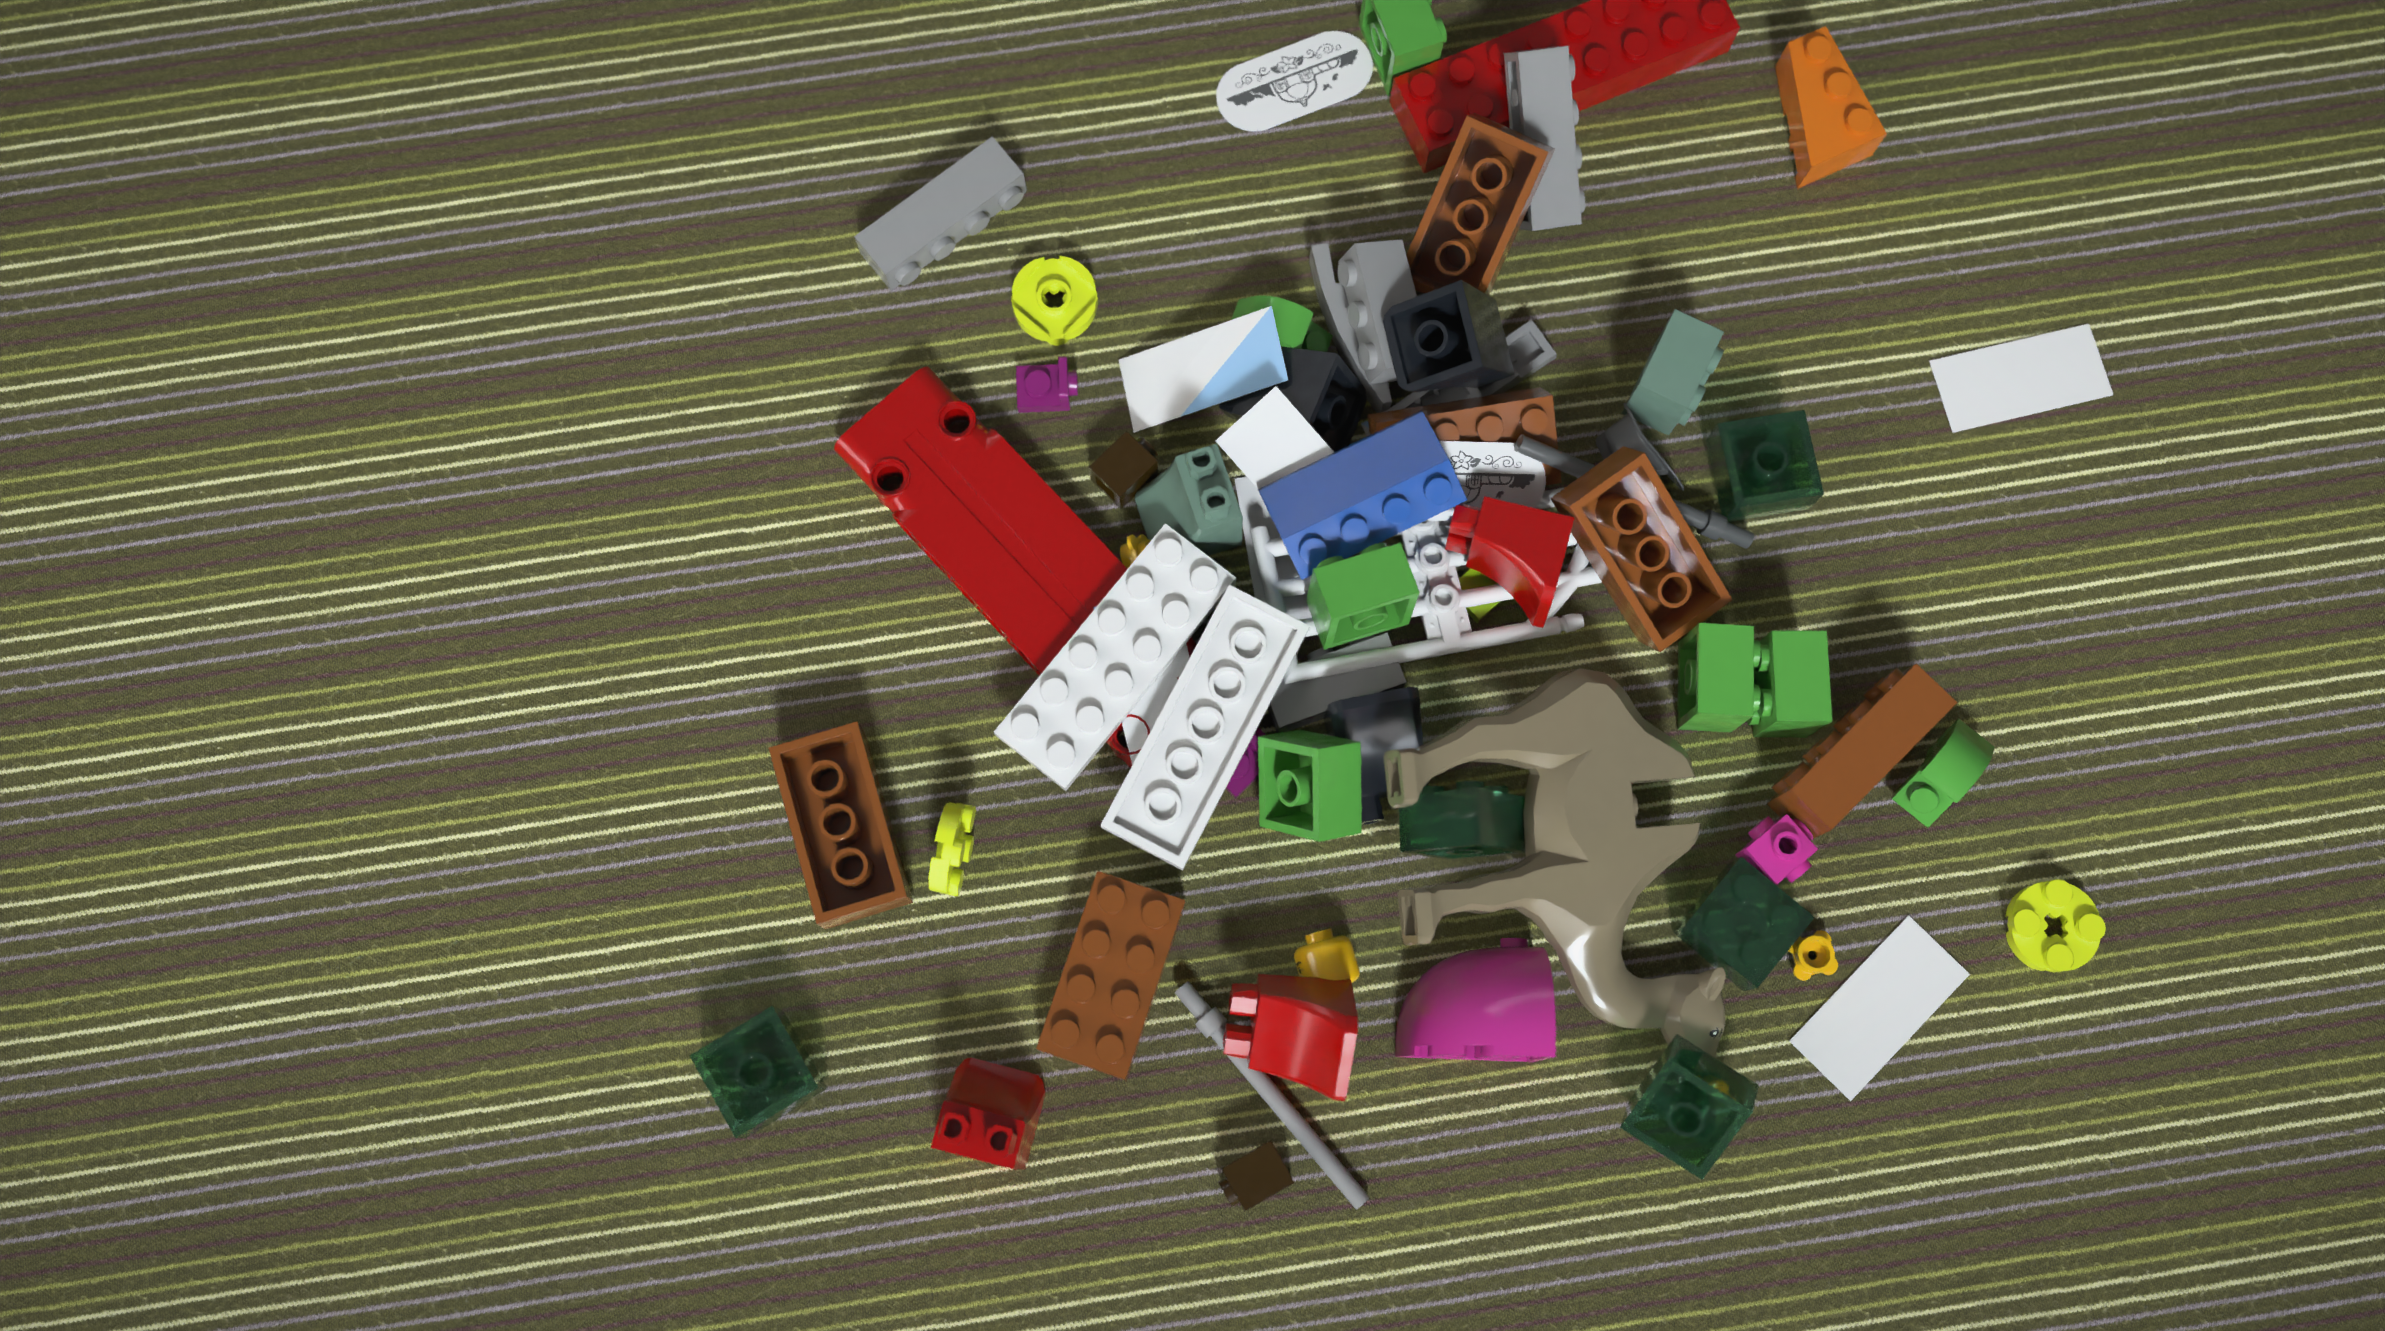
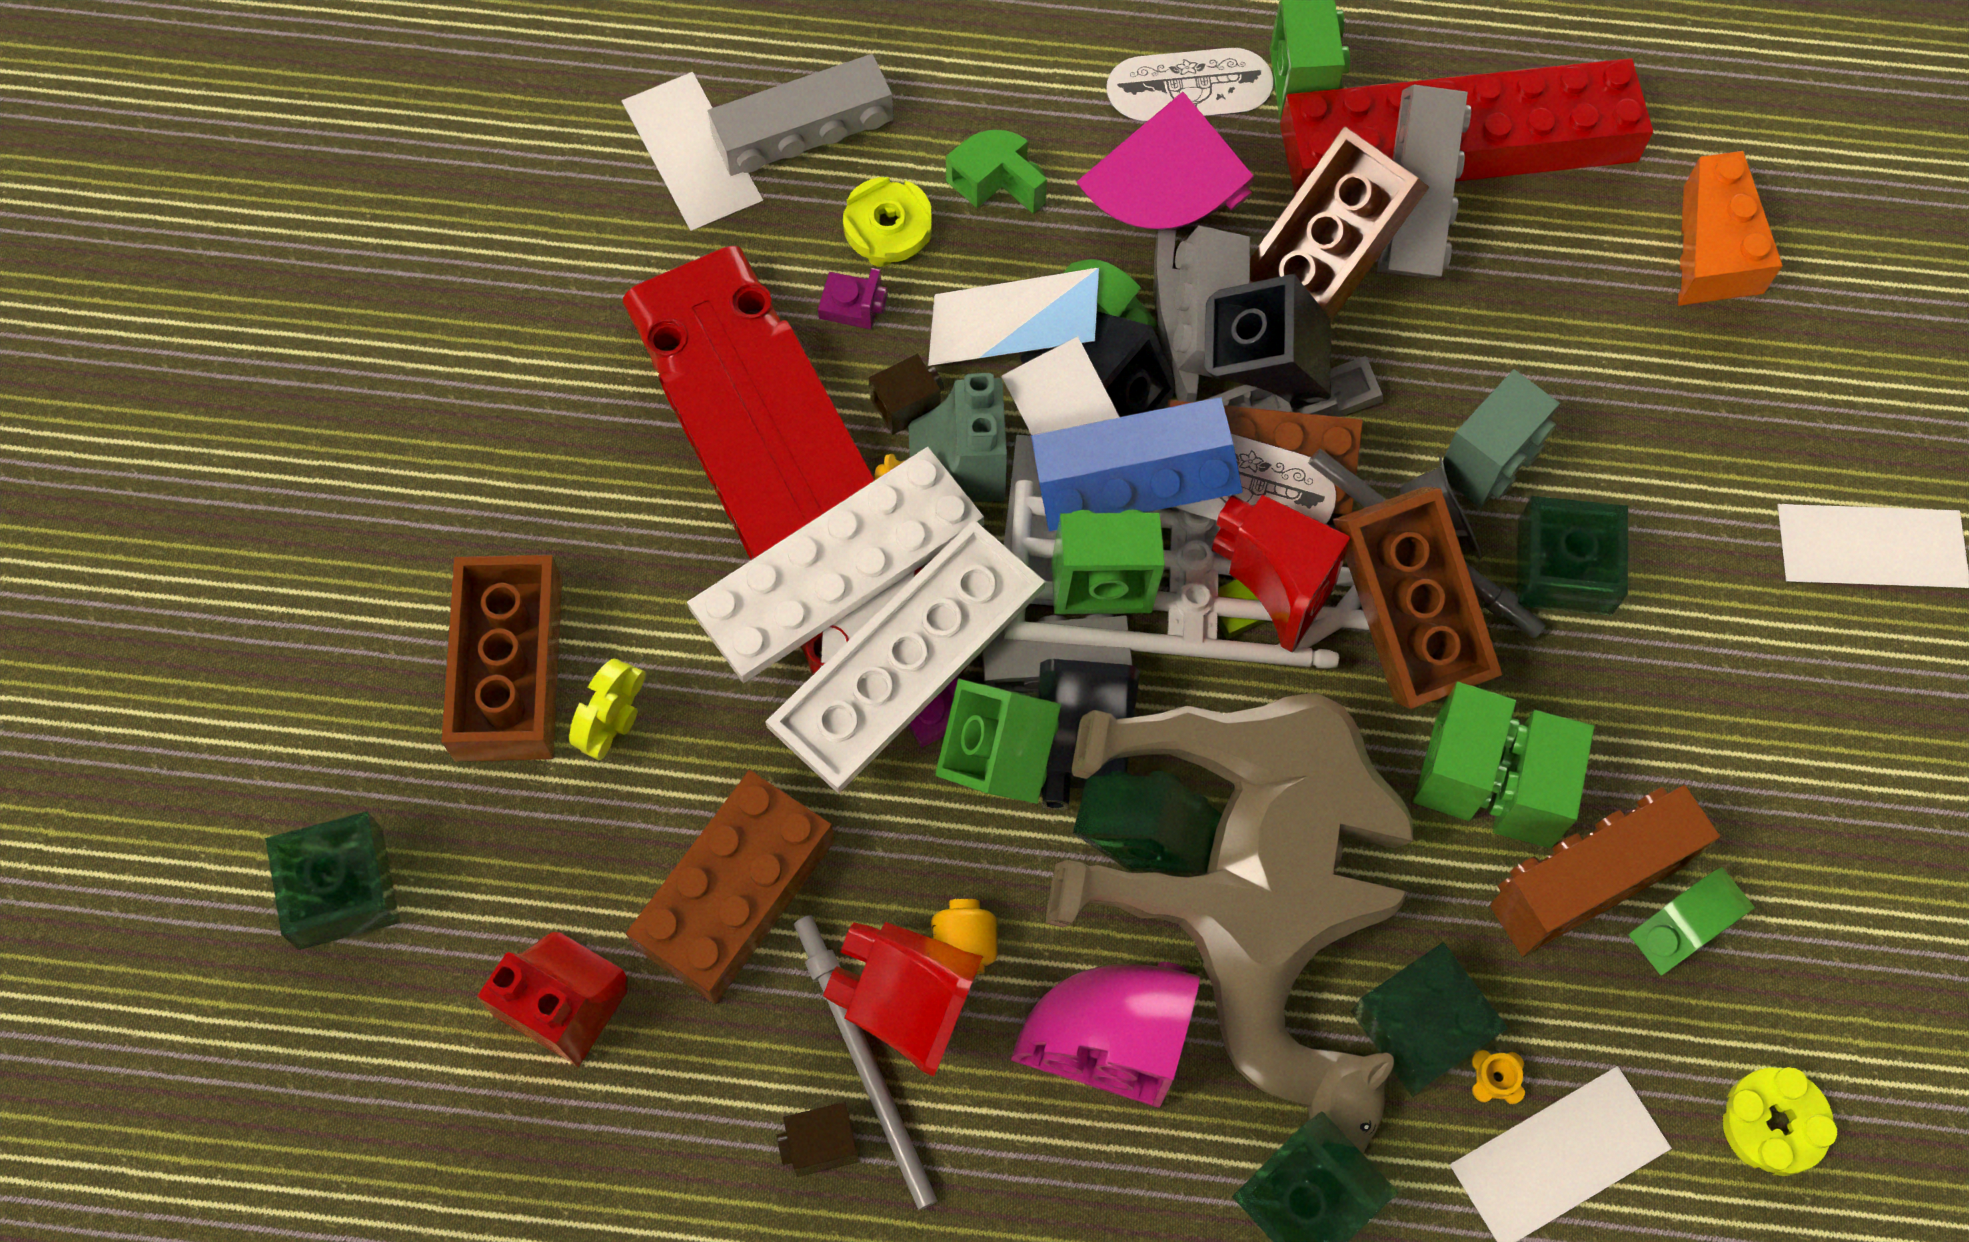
camera: 15 degrees right, 10 degrees down
dark pink brick [1735,814,1818,890] -> none
none -> white sticker [622,72,763,231]
none -> bright green brick [946,130,1047,214]
none -> dark pink brick [1076,91,1254,230]

